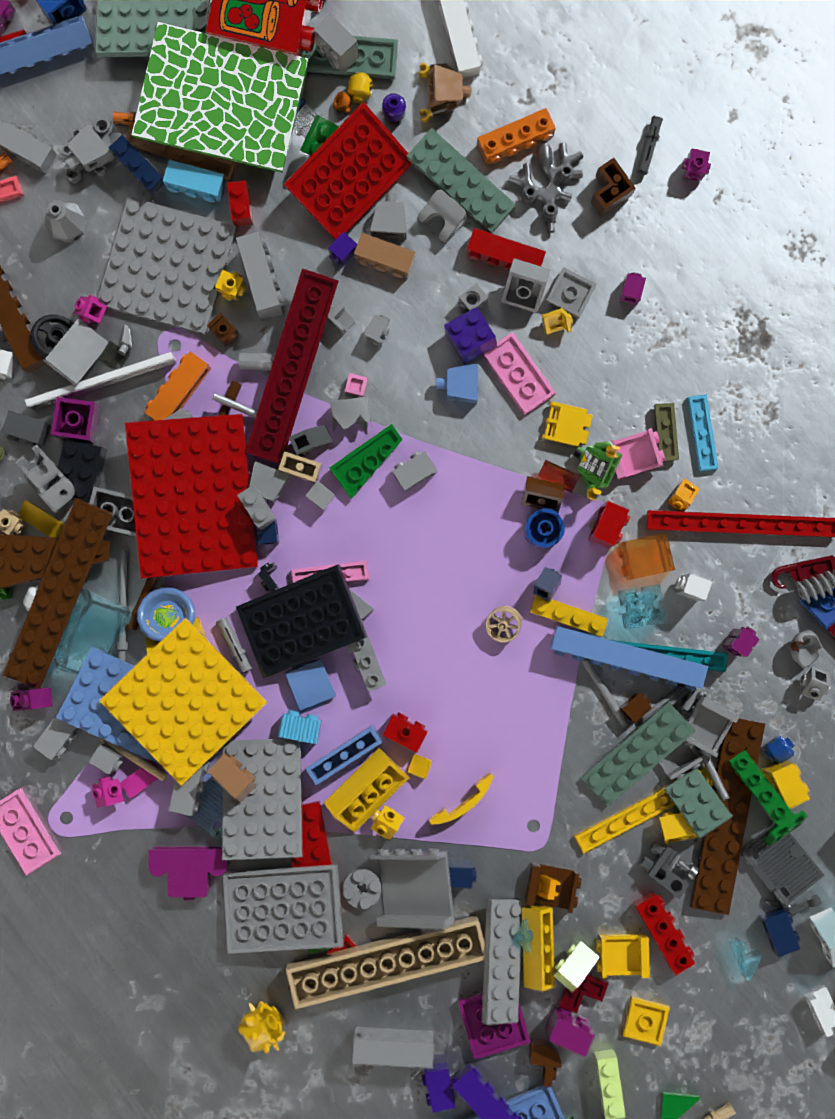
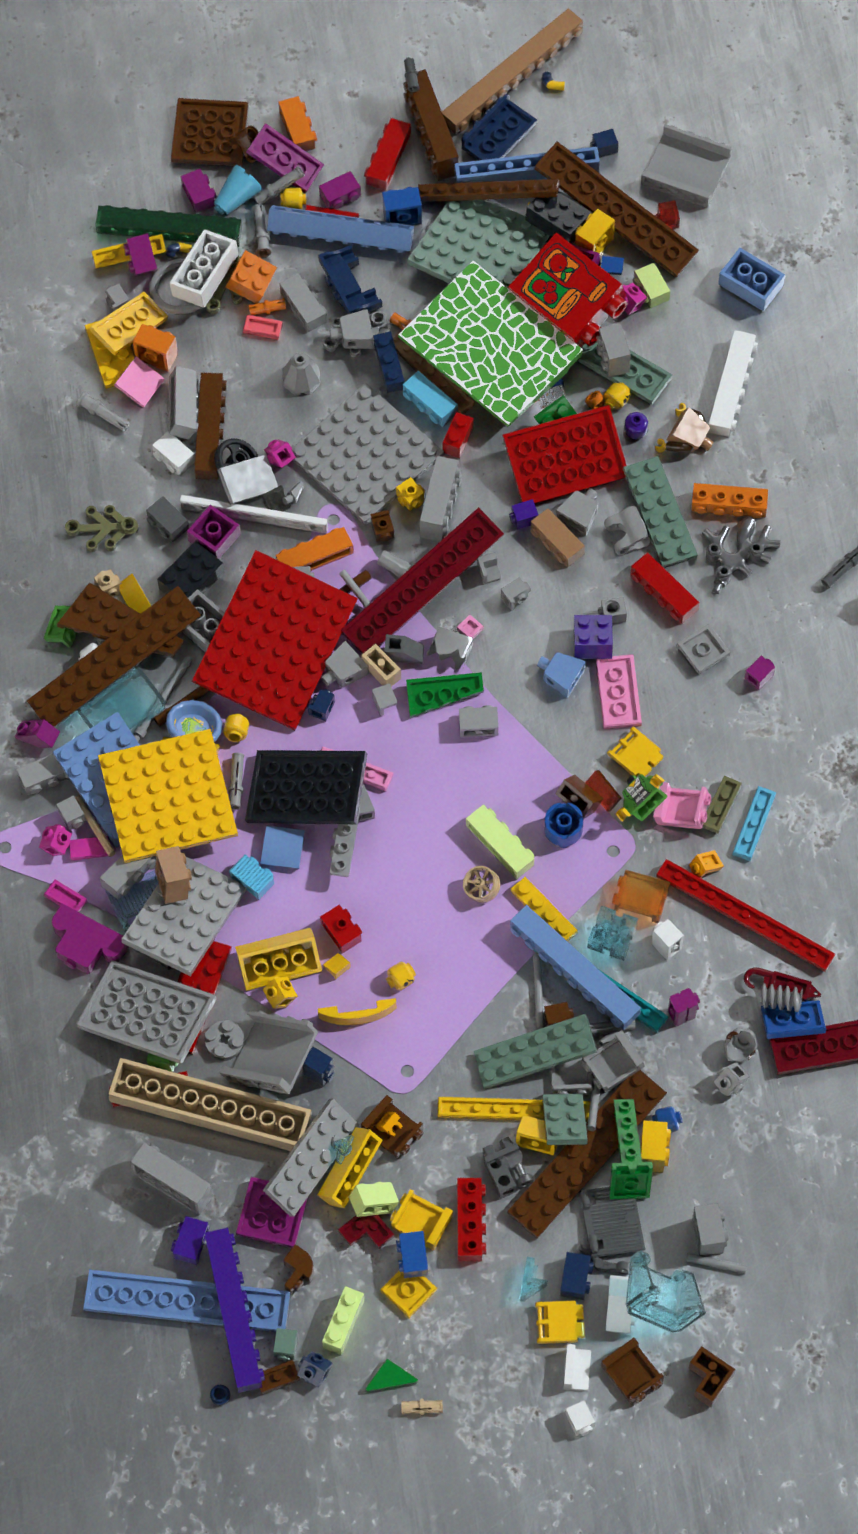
camera: 35 degrees right, 20 degrees down
light grey piece [15,445,75,514] -> none
light grey brick [237,485,277,530] -> none
yellow brick [238,1001,285,1053] -> none
black bracket [258,562,279,592] -> none
medium blue brick [306,724,383,785] -> none
light grey brick [501,259,550,313] -> none
dark blue brick [533,567,562,602] -> none
yellow bracket [541,308,573,335] -> none
magenta brick [545,1007,595,1057] -> none
red brick [588,501,630,548] -> none
reddish brown brick [591,158,636,217] -> none
none -> dark pink tile [44,879,87,912]
none -> yellow head [223,714,249,743]
none -> dark blue bracket [318,245,383,315]
none -> yellow head [386,961,416,991]
none -> blue brick [396,1231,428,1278]
none -> yellowish green brick [466,804,535,880]
none -> yellow plate [535,1301,585,1344]

